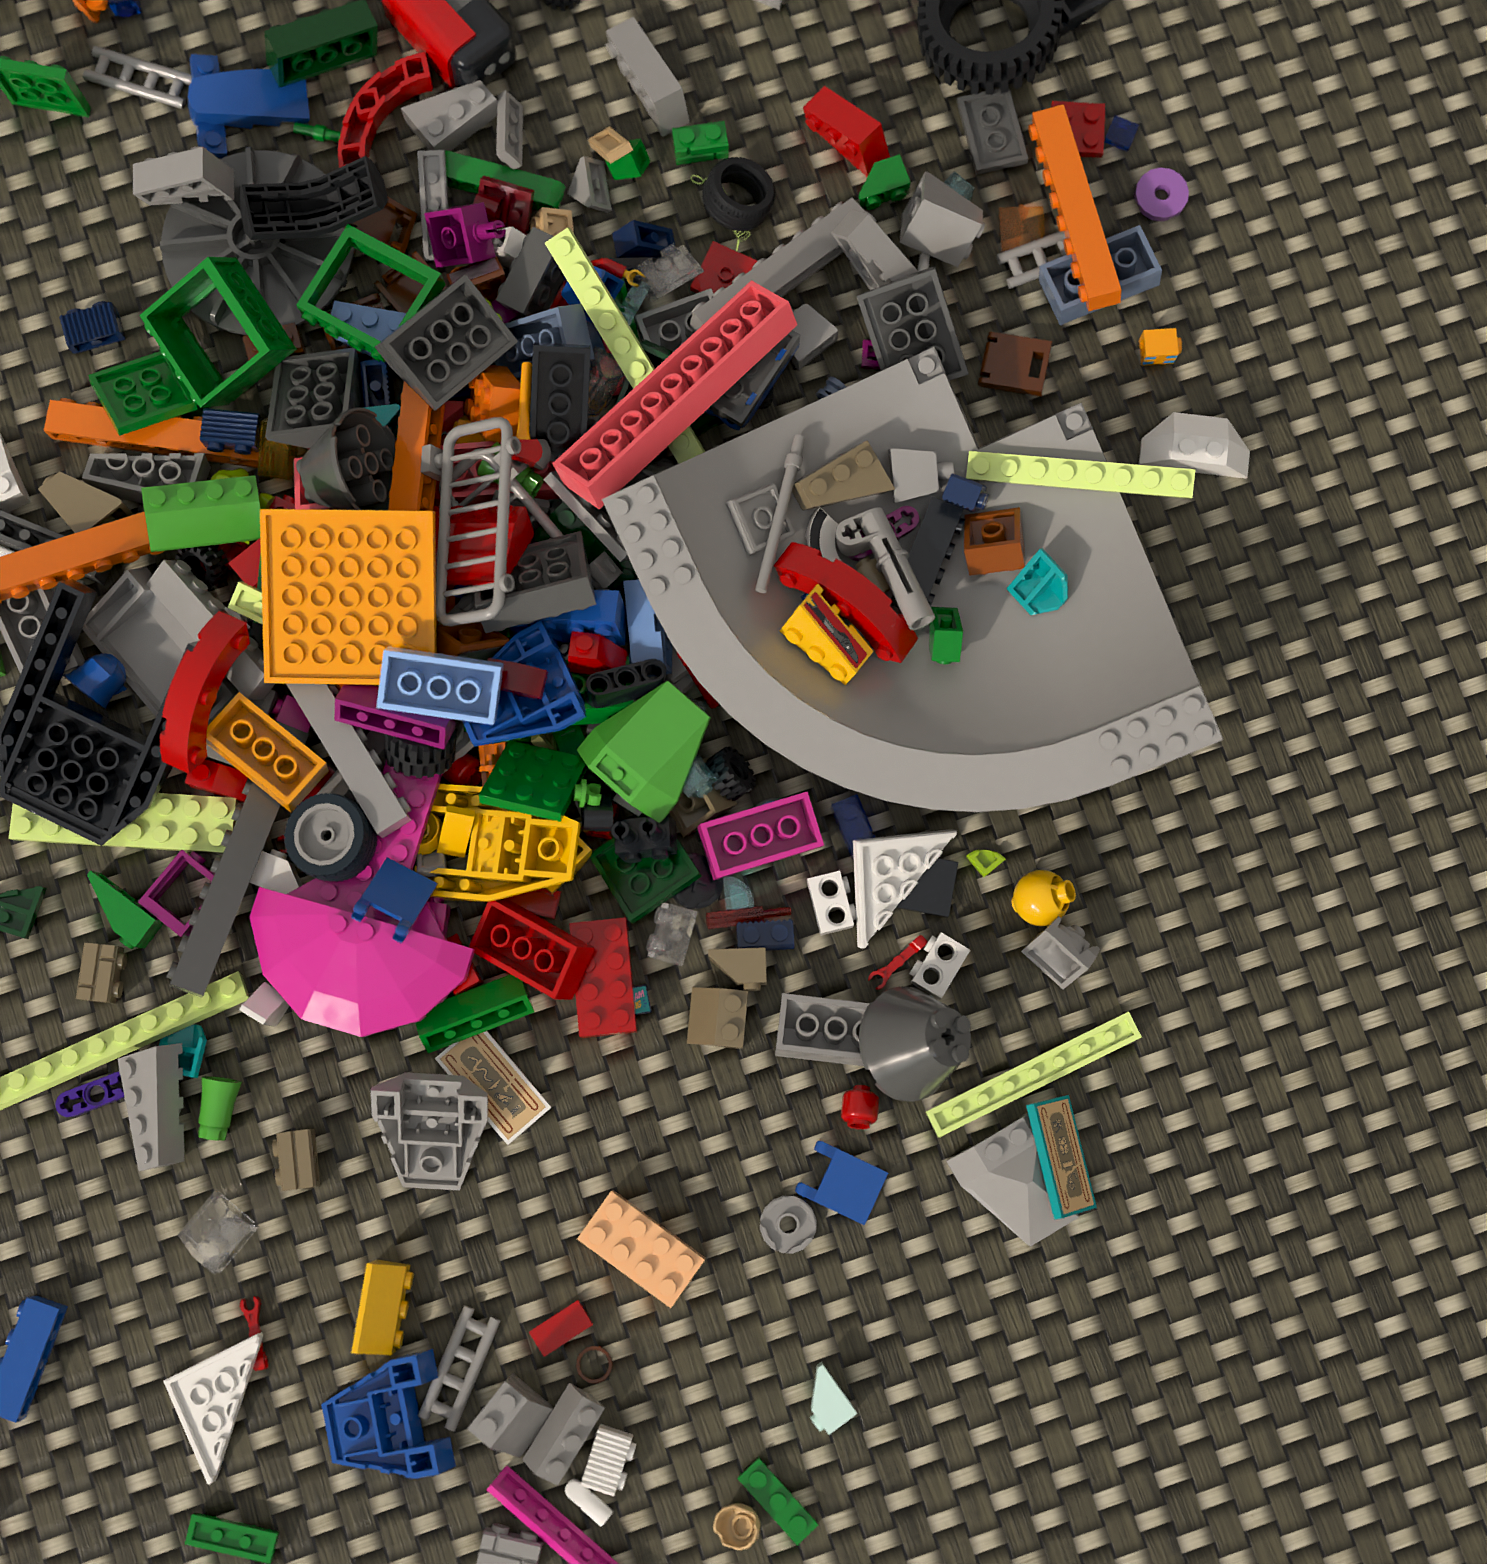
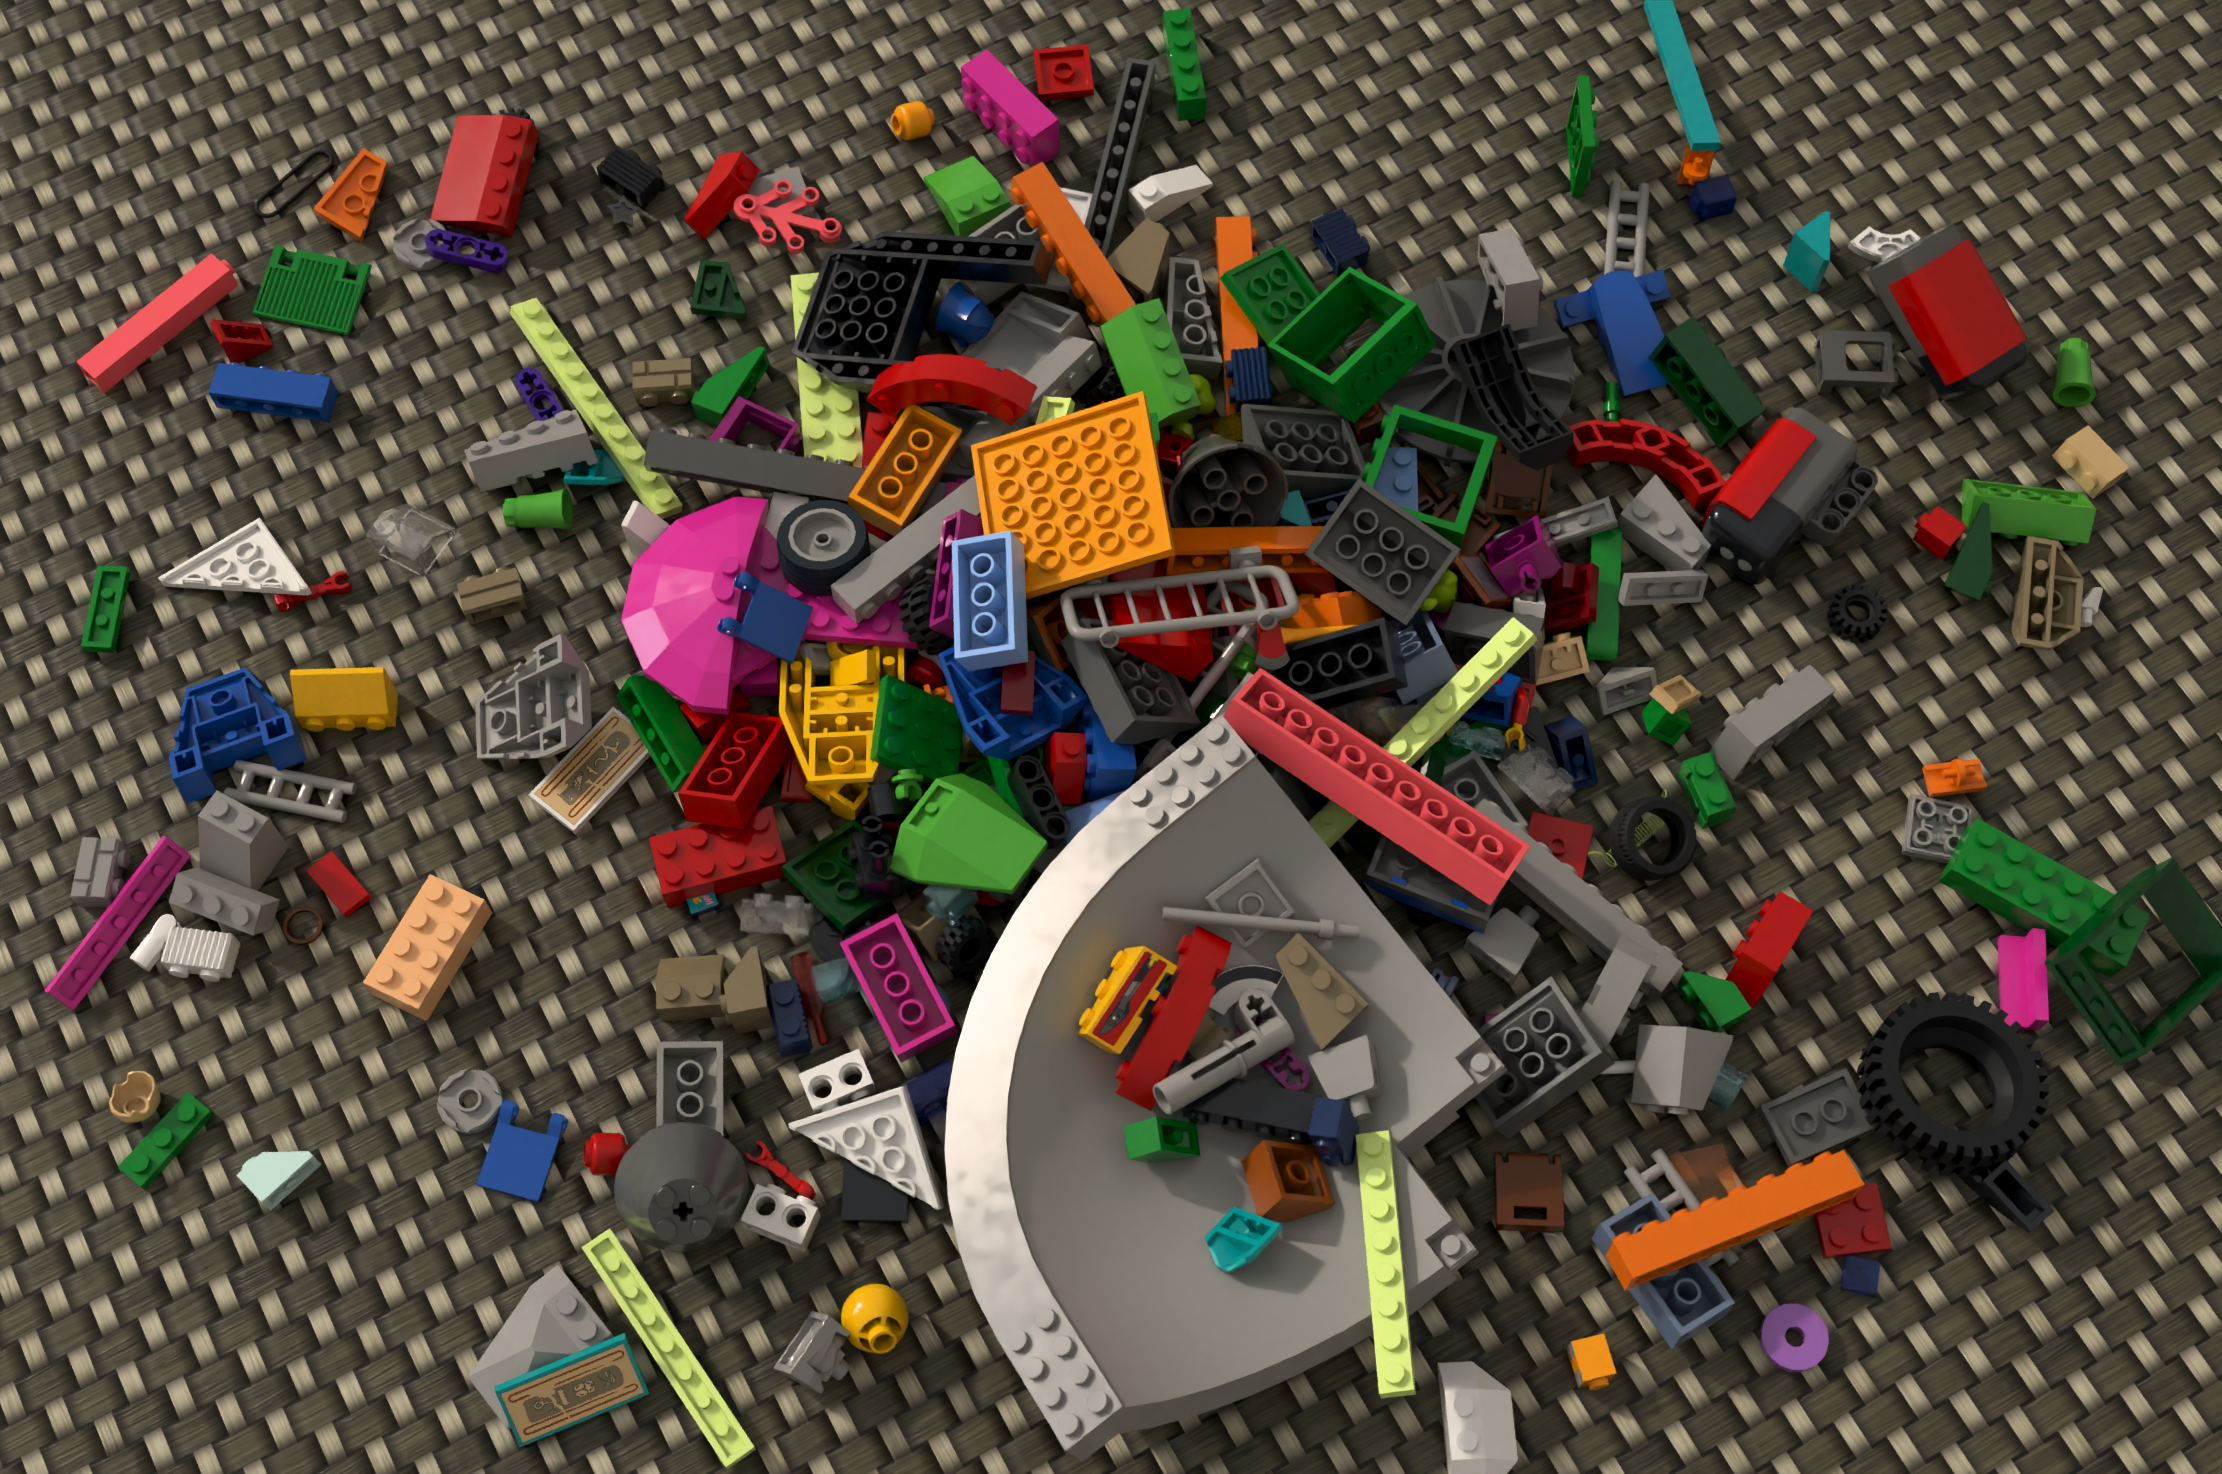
camera: 80 degrees right, 15 degrees down
lime tile [966,850,1006,878] -> none

